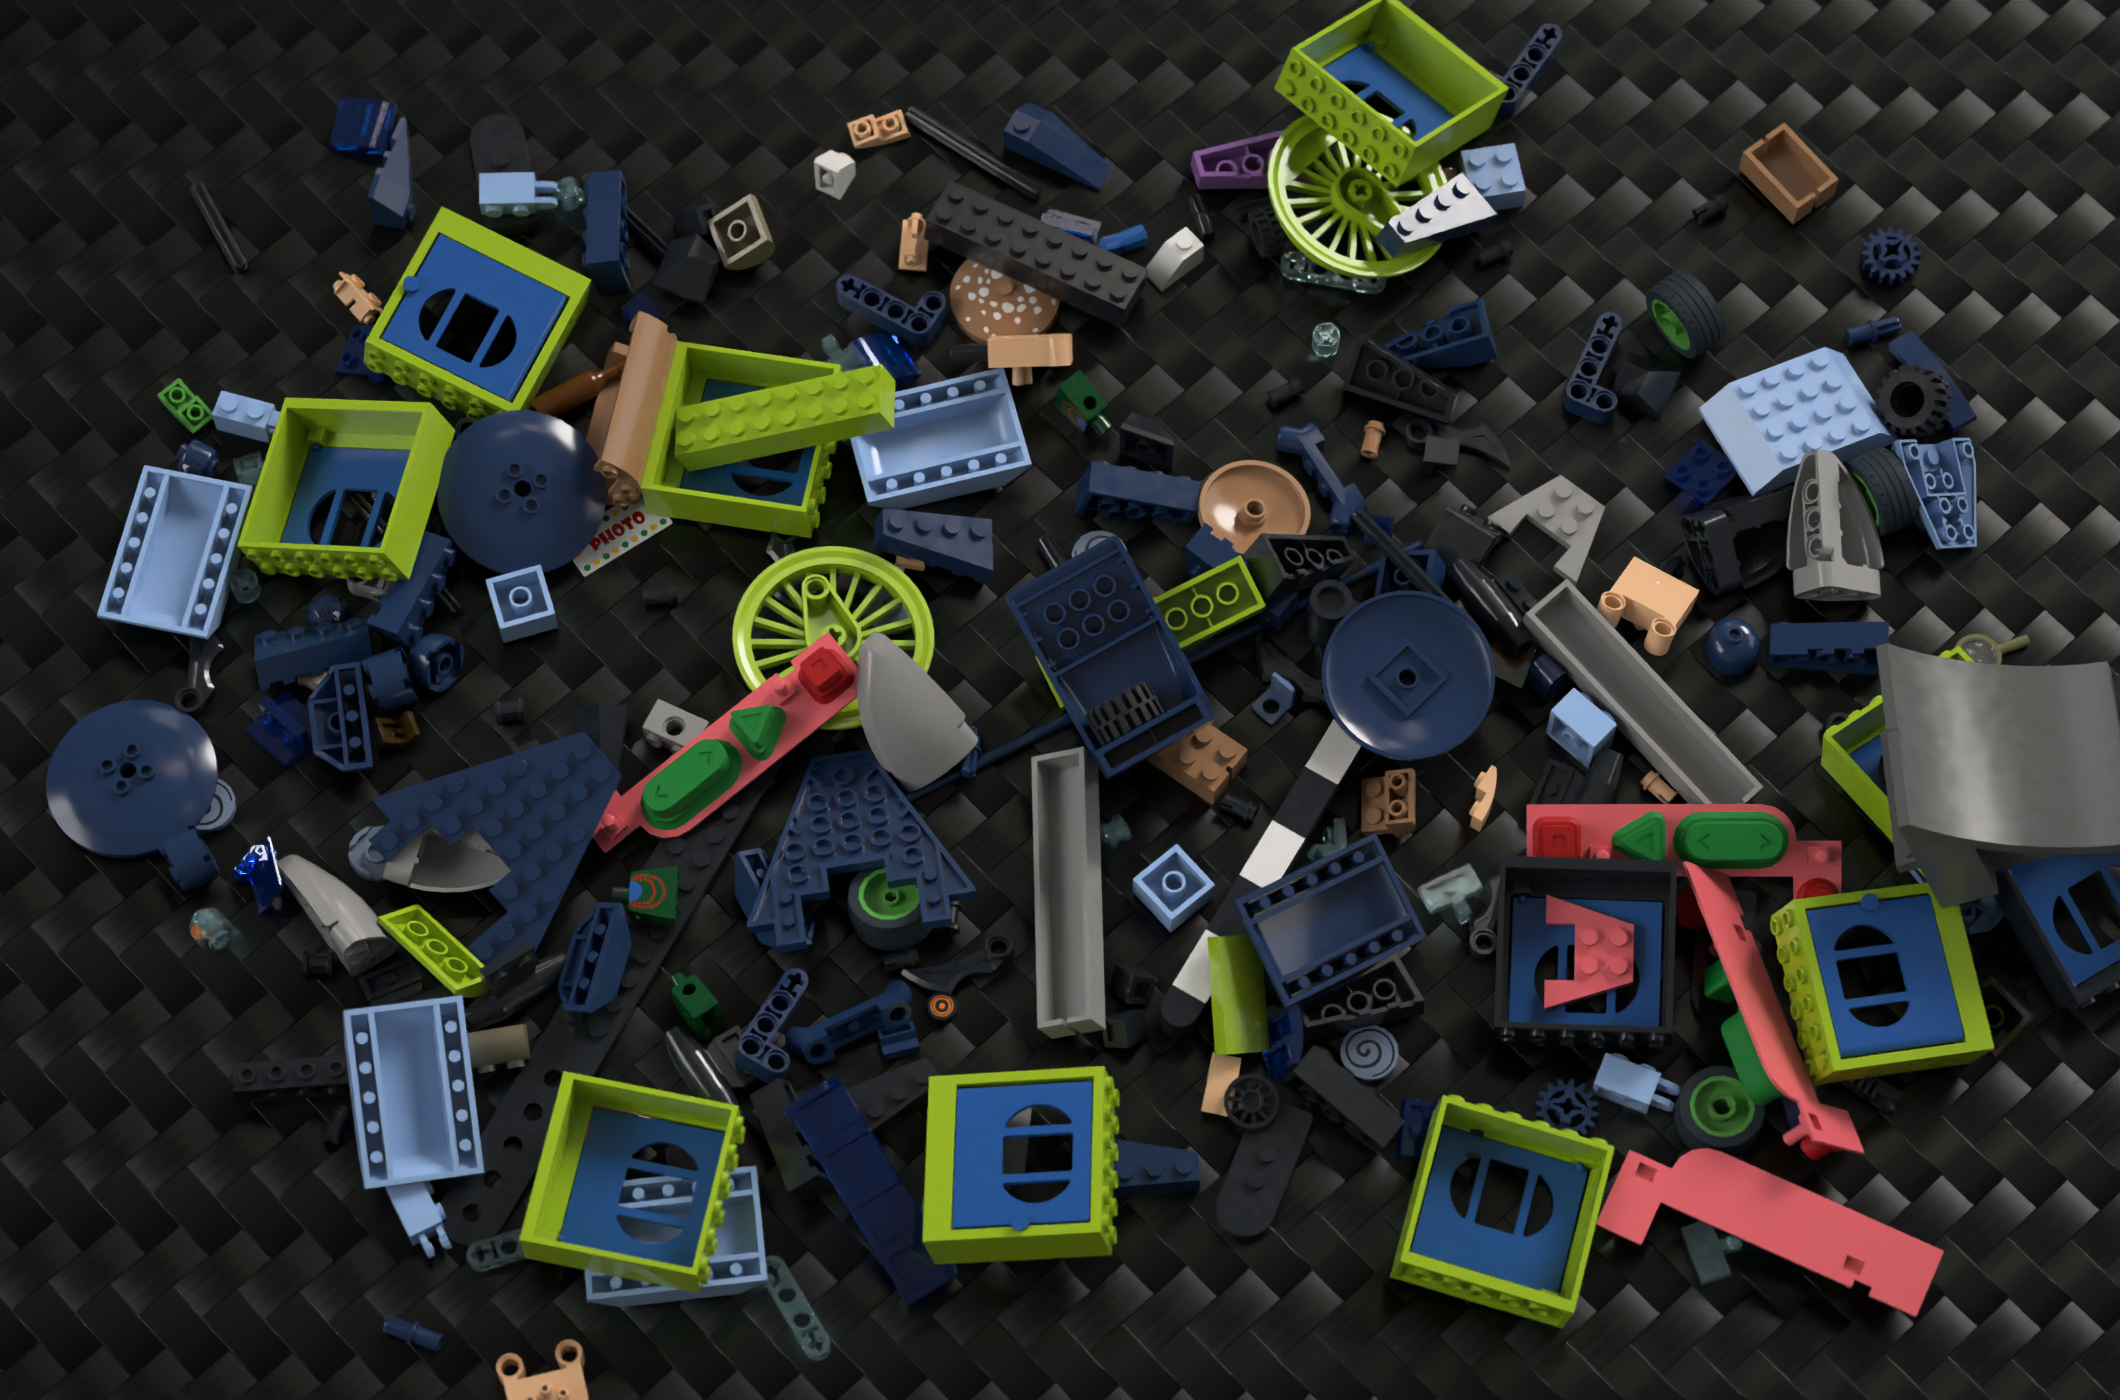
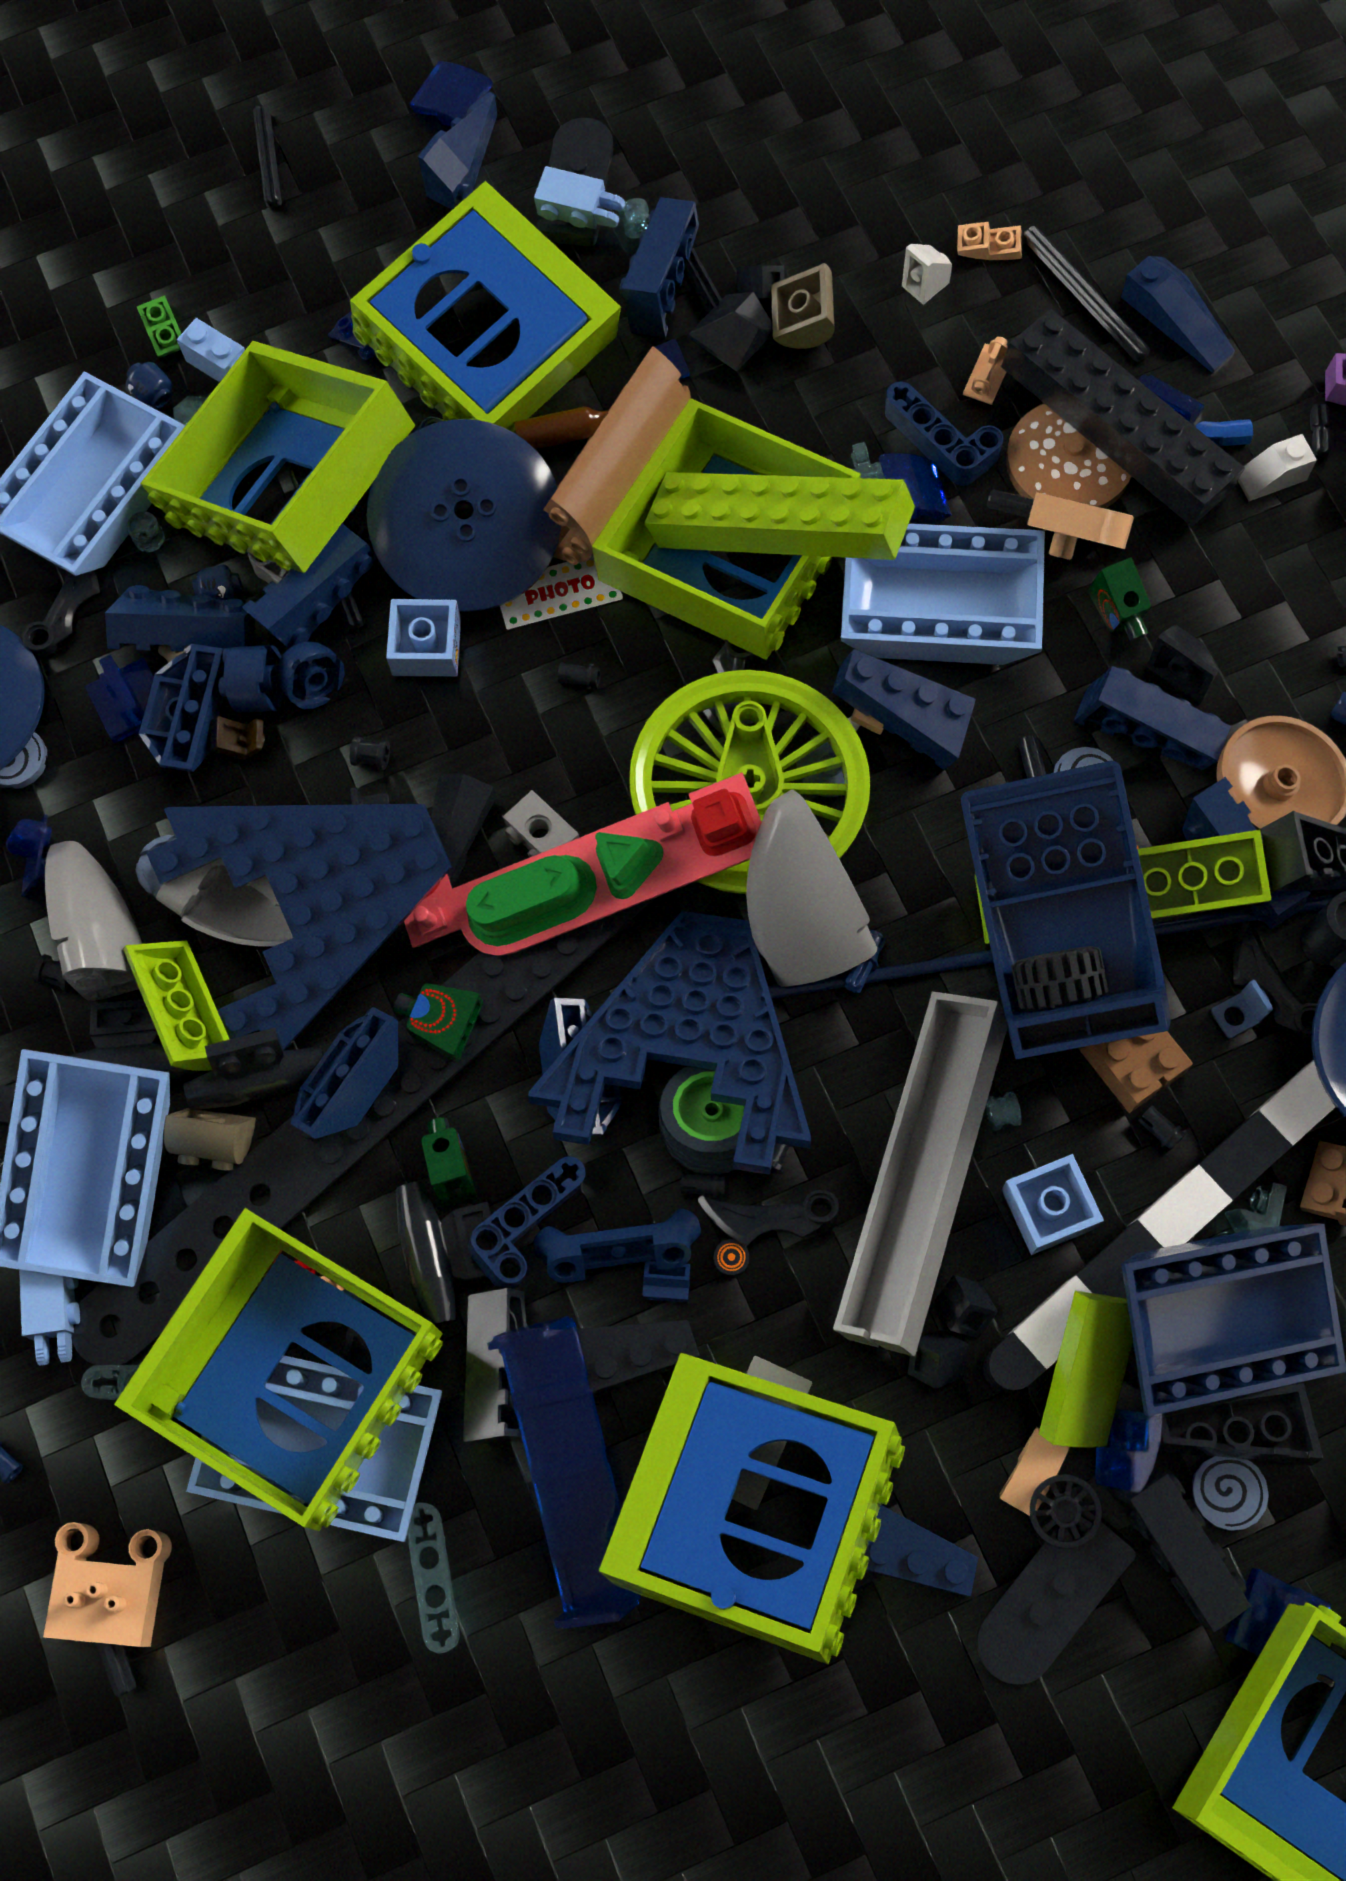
camera: 25 degrees right, 5 degrees up
light nougat hinge [333,271,383,325] -> none

